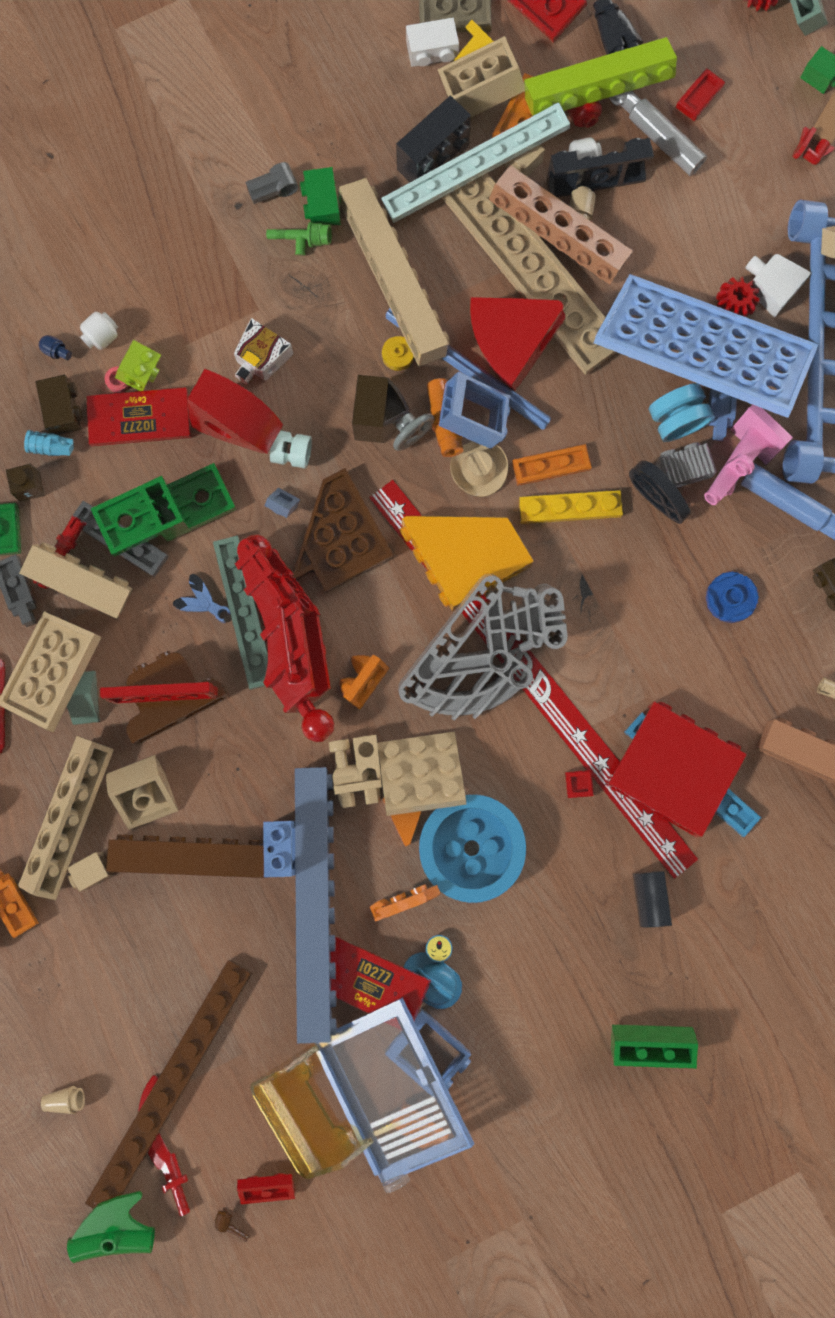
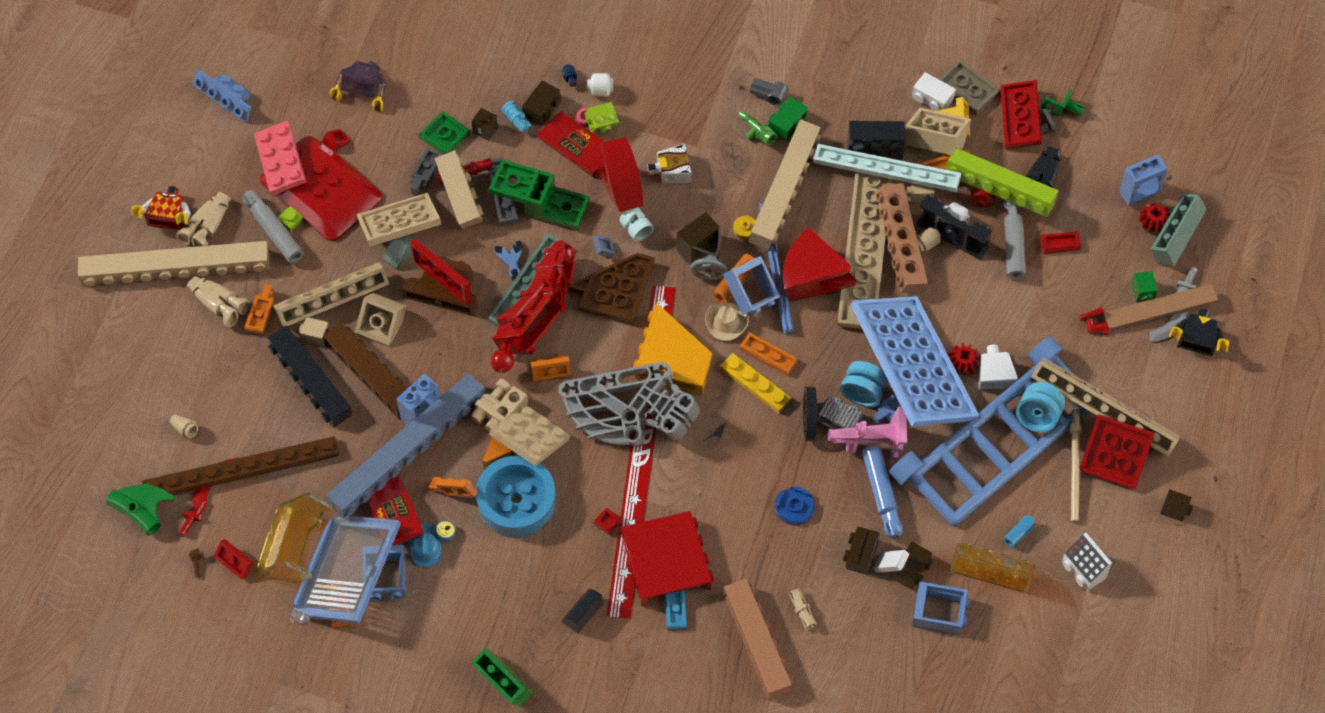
camera: 45 degrees right, 20 degrees down
none -> black brick [267,325,353,428]

